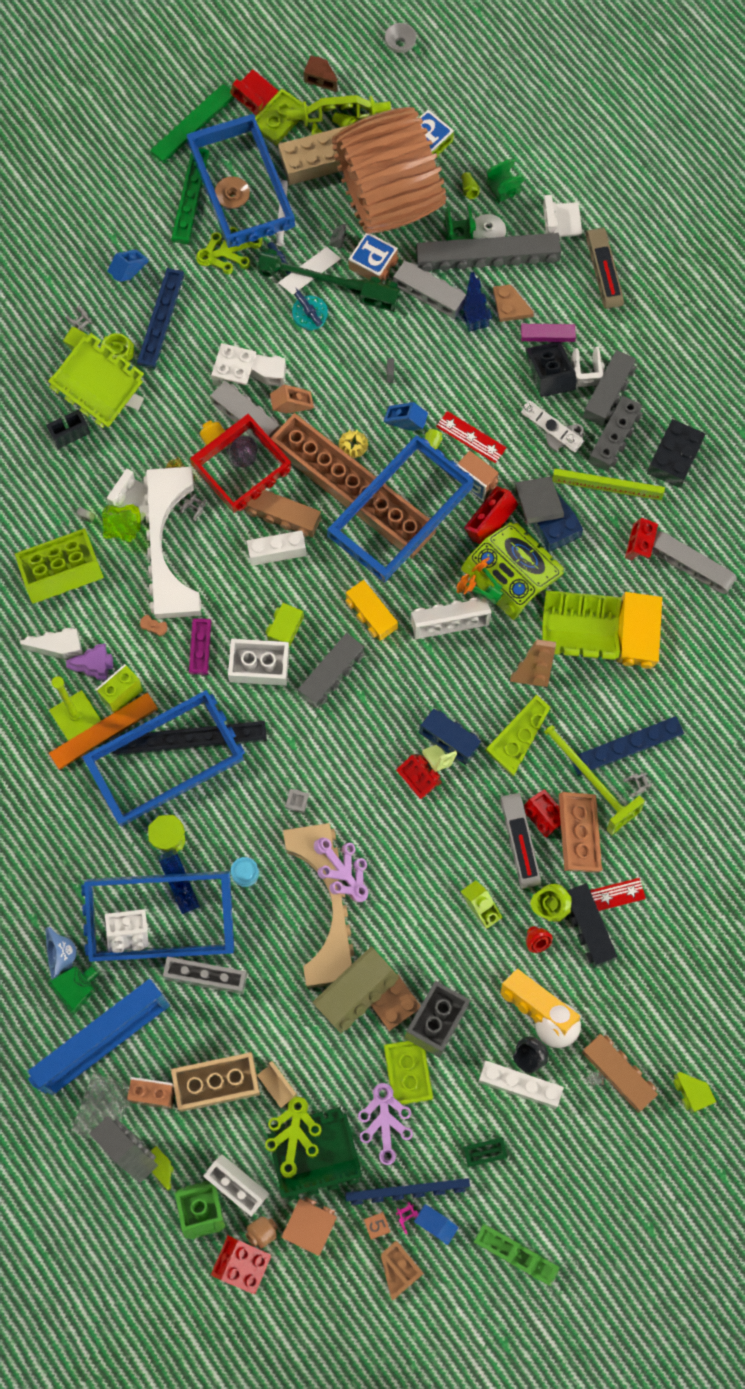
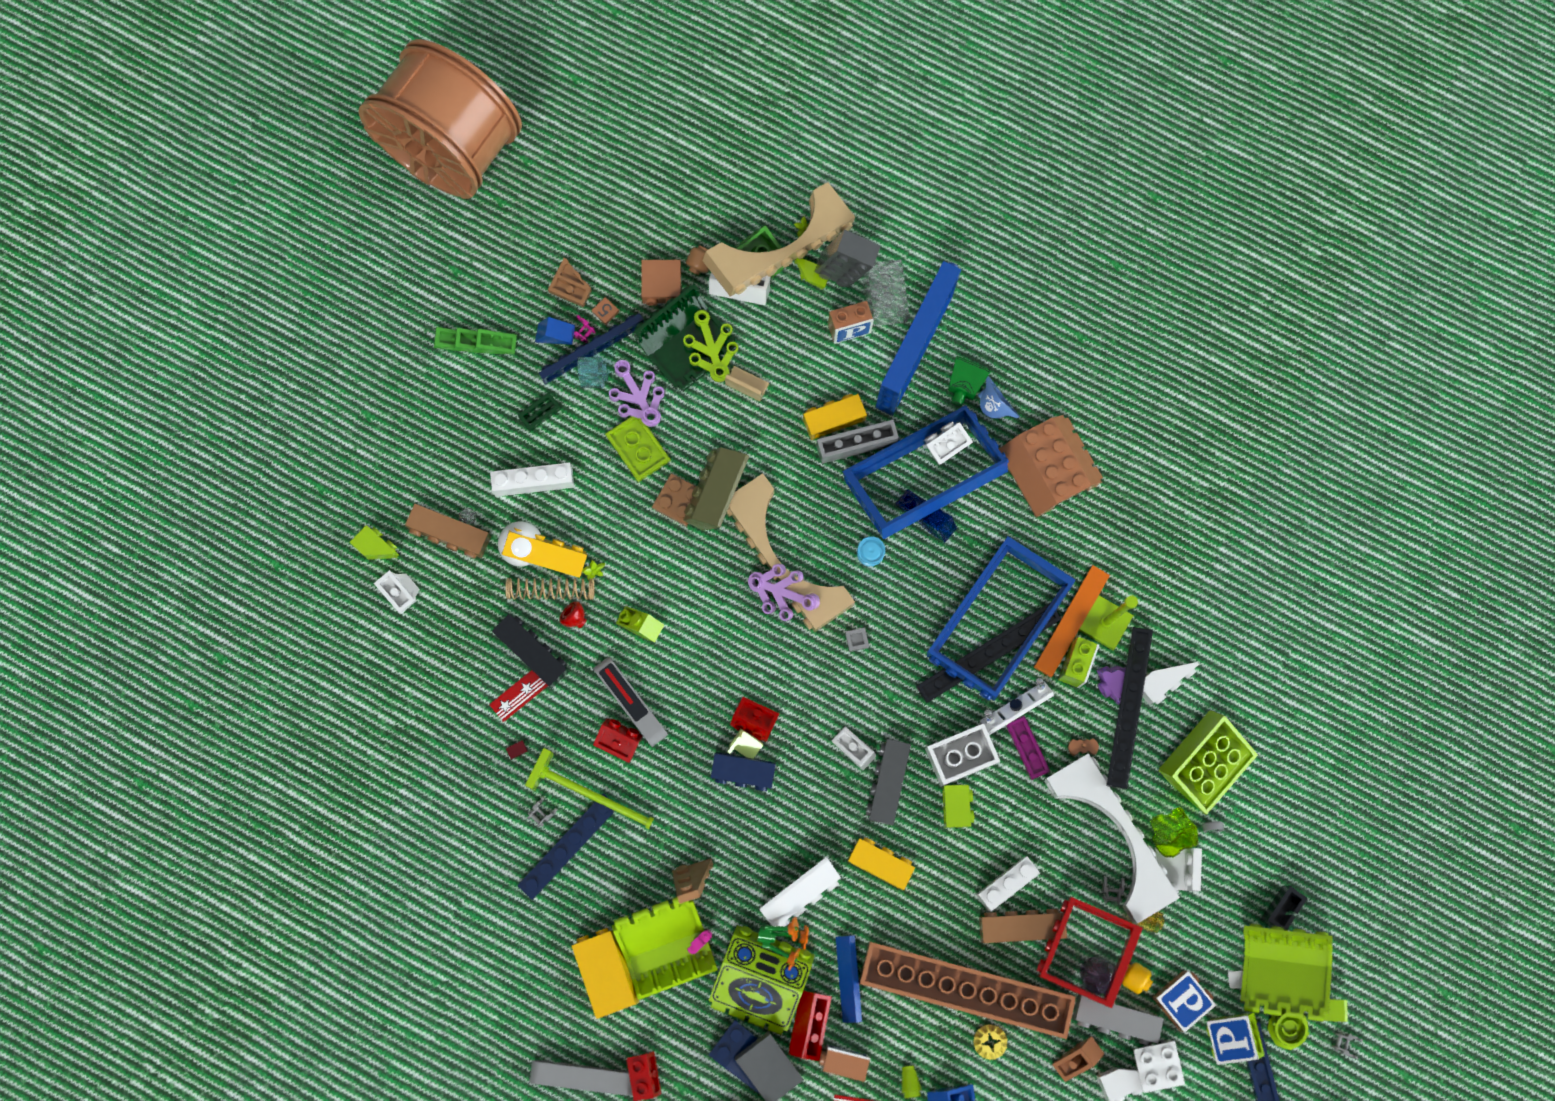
camera: 150 degrees right, 5 degrees up
lime hat [148,815,186,853] -> none
tan brick [171,1052,260,1112] -> none
bracket [211,1235,271,1294] -> none
blue door [327,435,474,583] -> none
dark grey brick [405,981,471,1058] -> none
lime wing [485,694,551,776] -> none
black hair [513,1036,549,1074] -> none
lime hat [530,884,571,922] -> none
nougat plate [559,792,602,873] -> none
none -> white slope [374,570,420,614]
none -> tan piece [505,578,594,600]
none -> dark red piece [506,740,528,760]
none -> clear light blue brick [578,357,609,388]
none -> lime plant [582,560,606,581]
none -> dark pink piece [687,930,712,954]
none -> tan arch [703,182,855,297]
none -> lime plant [794,216,809,238]
none -> yellow brick [803,394,867,440]
none -> white slope [832,726,876,770]
none -> blue tile [836,935,862,1023]
none -> white piece [980,678,1054,735]
none -> nougat slope [999,415,1103,518]
none -> black tile [1106,627,1153,790]
none -> piece [1152,971,1216,1033]
none -> piece [1207,1012,1264,1065]

